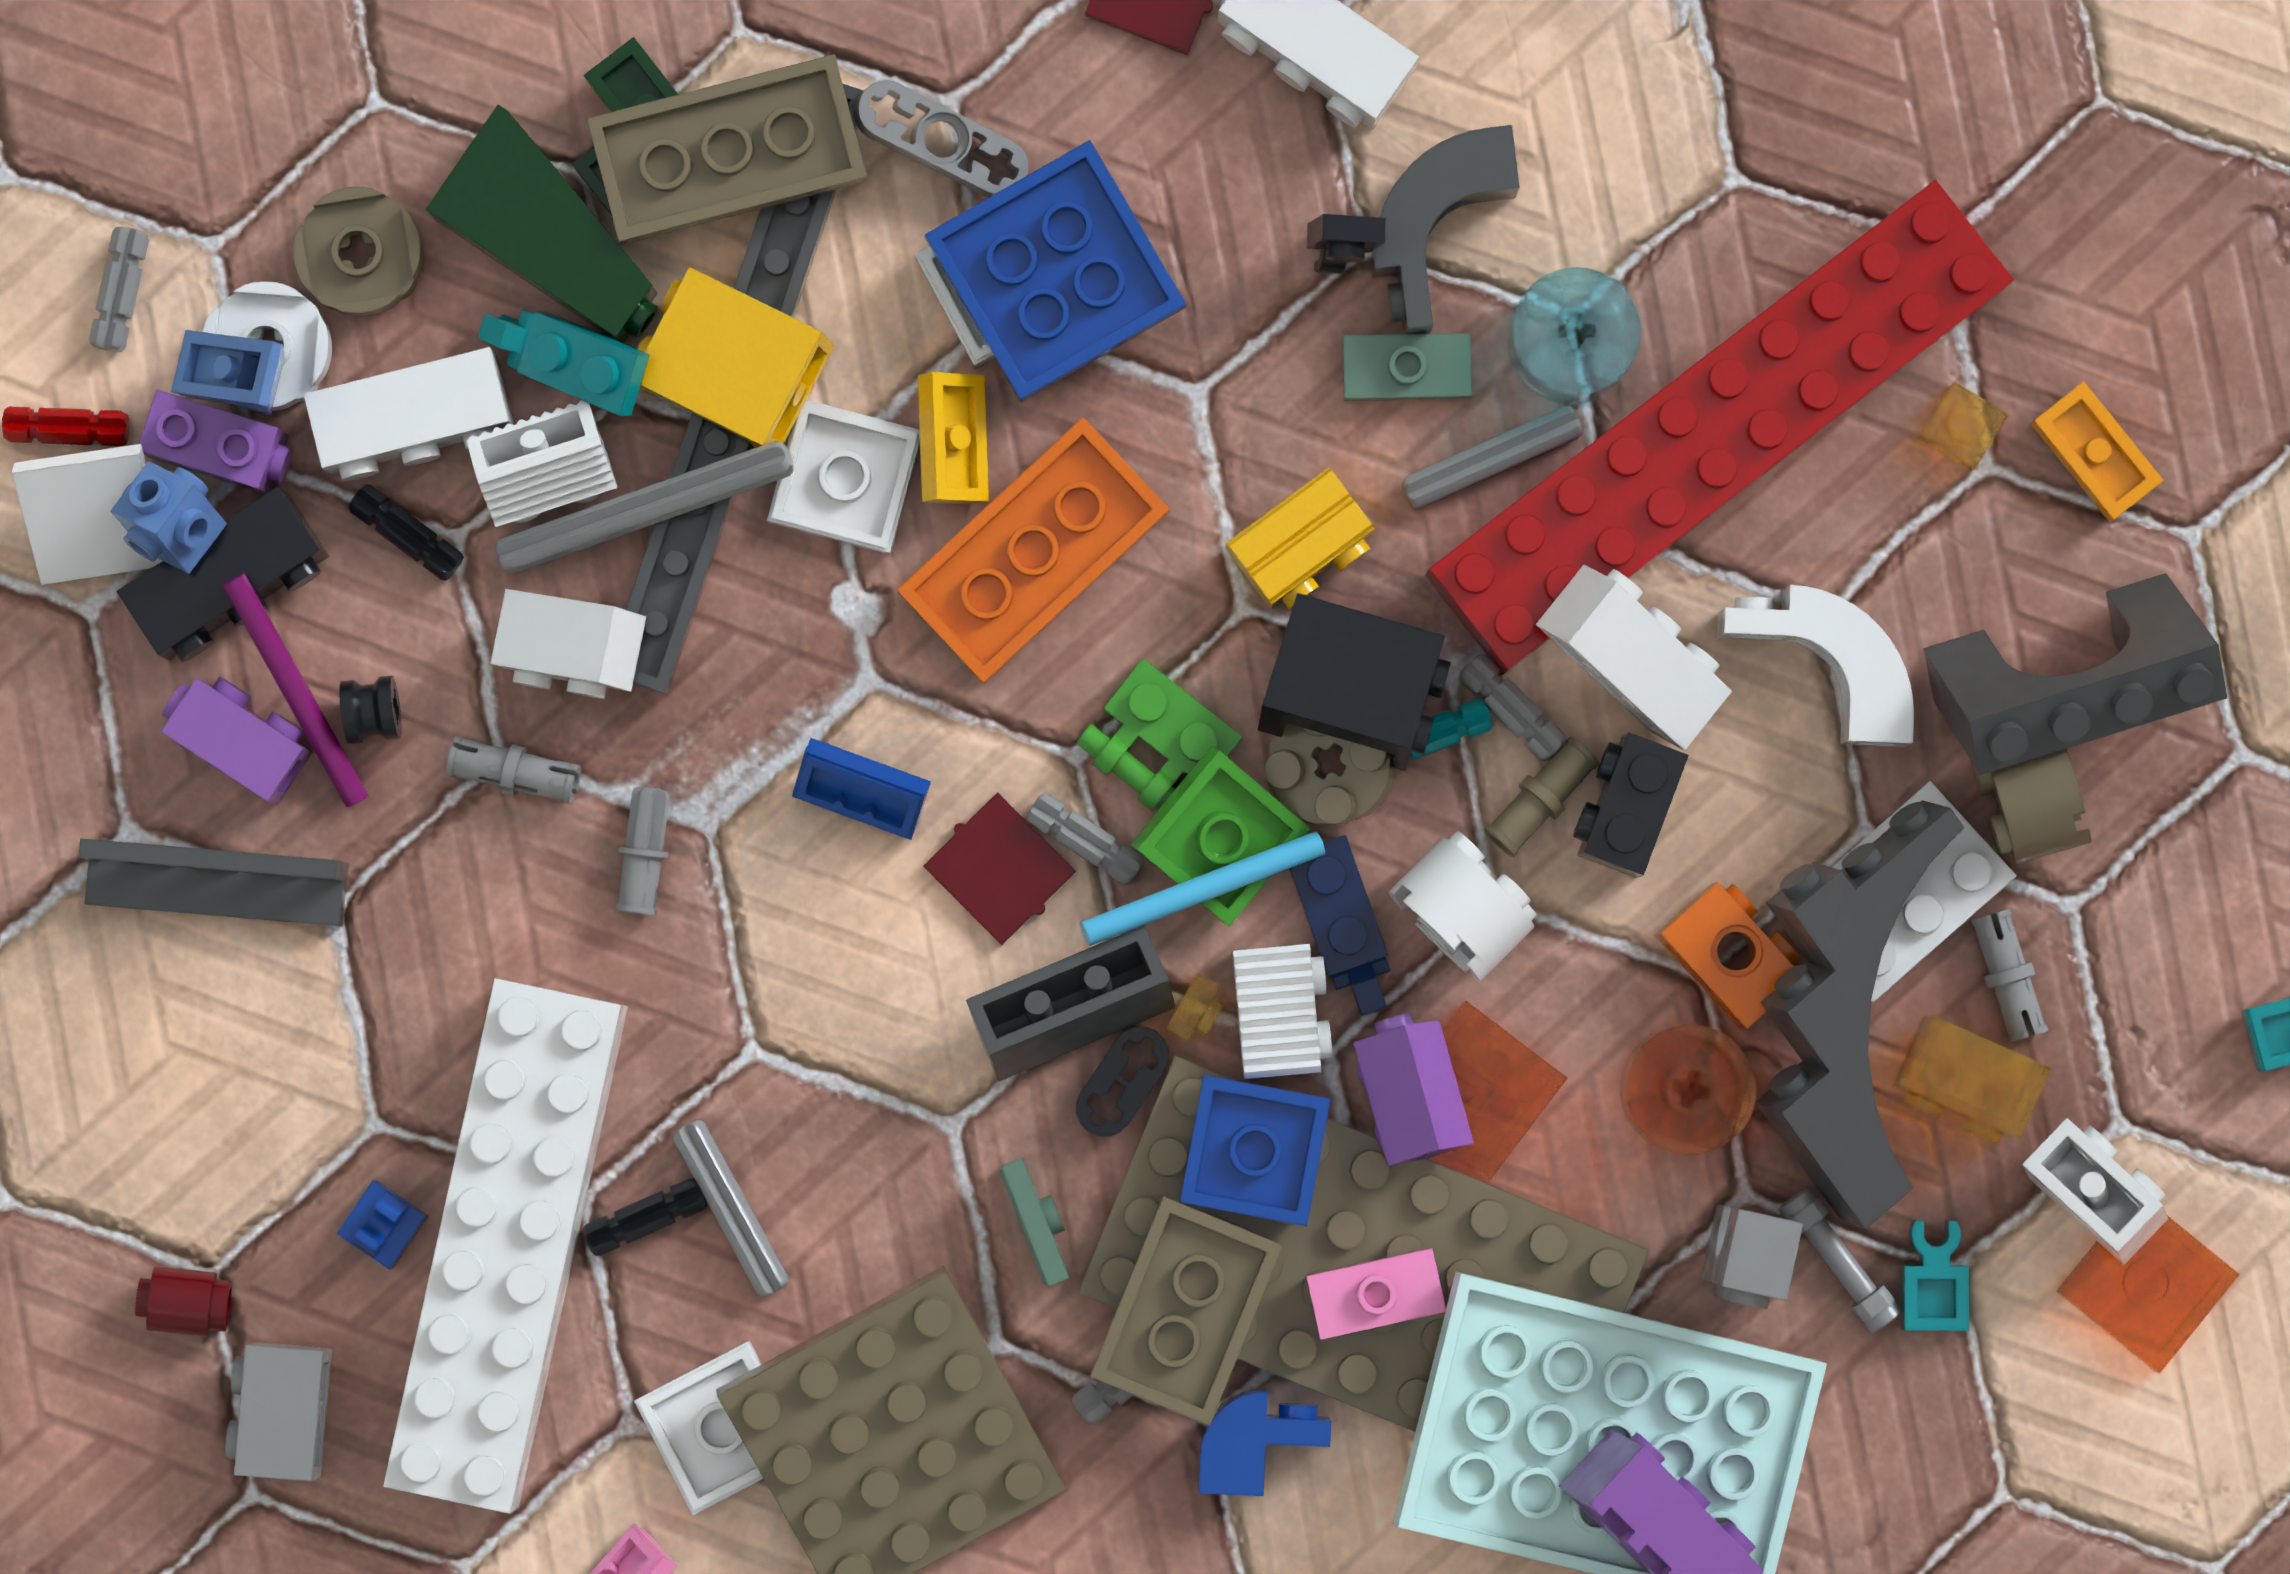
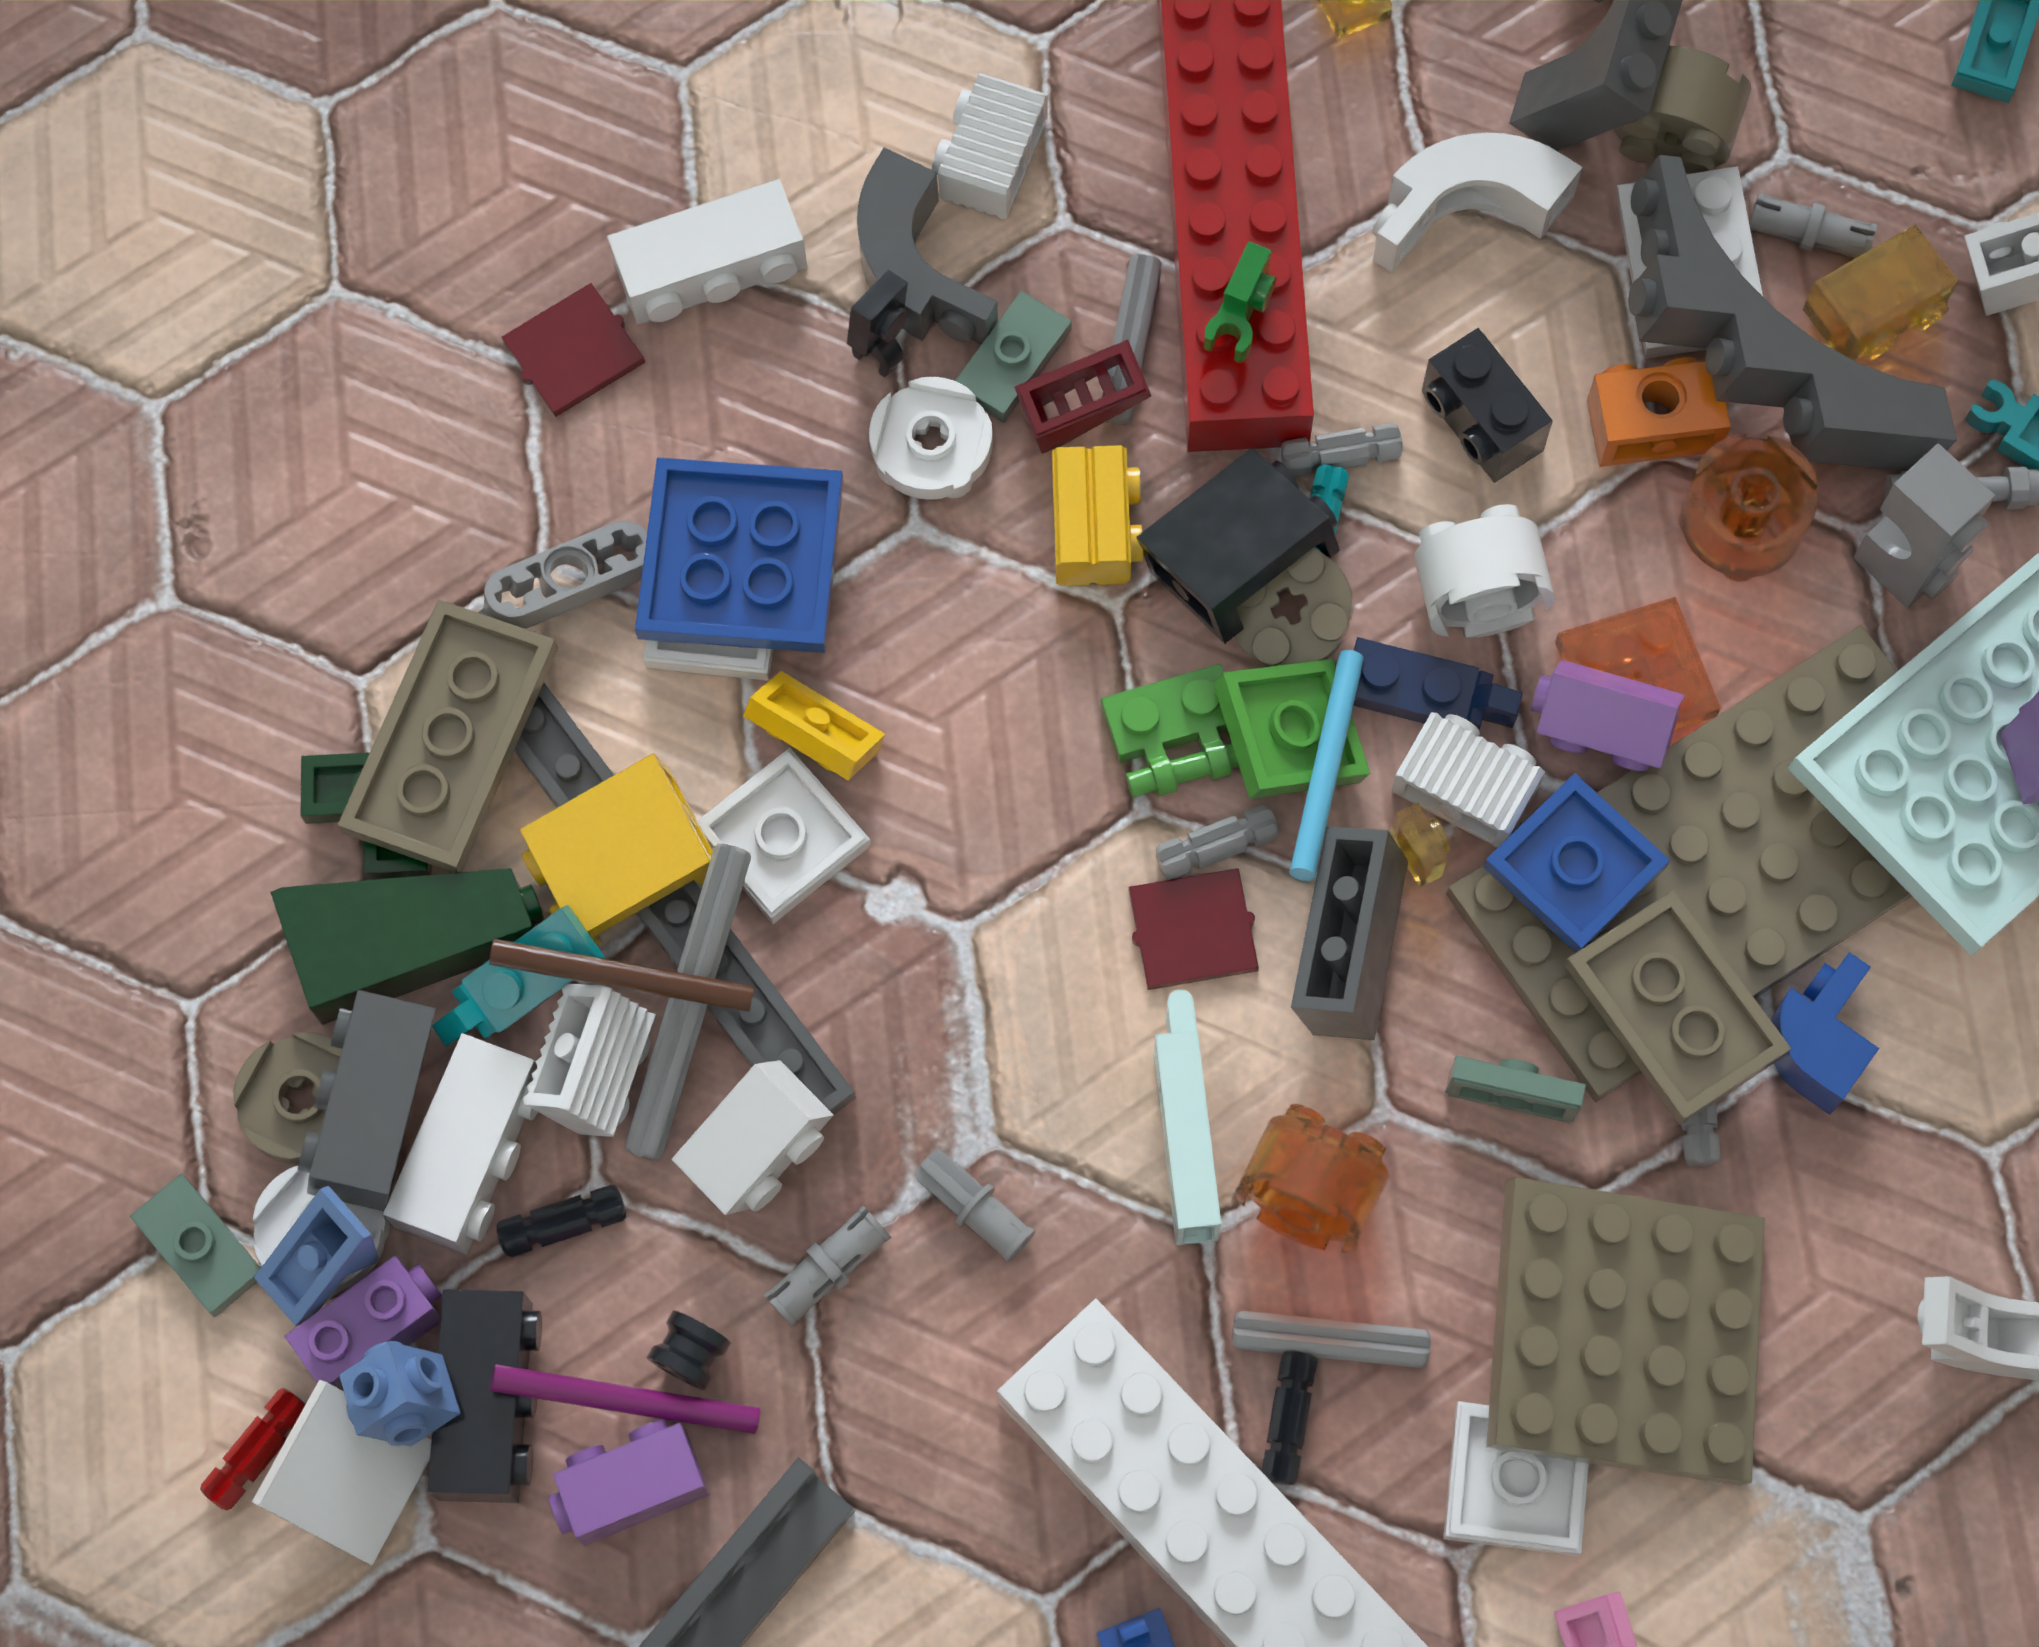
camera: 50 degrees left, 15 degrees down
light grey axle [89,227,149,352] -> none
blue plate [792,738,931,840] -> none
orange plate [897,417,1170,684] -> none
black beam [1076,1027,1169,1136] -> none
bright pink plate [1306,1248,1446,1340] -> none
dark tan pin [1484,737,1599,857] -> none
clear light blue brick [1507,267,1641,405] -> none
white brick [1536,565,1732,751] -> none
none -> sand green plate [130,1173,261,1317]
none -> dark grey brick [298,990,436,1211]
none -> reddish brown bar [489,939,754,1012]
none -> white plate [869,377,993,499]
none -> white brick [932,73,1048,220]
none -> dark red slope [1014,339,1151,454]
none -> light aqua hinge [1153,989,1222,1245]
none -> green plate [1204,241,1277,363]
none -> clear orange brick [1235,1104,1389,1253]

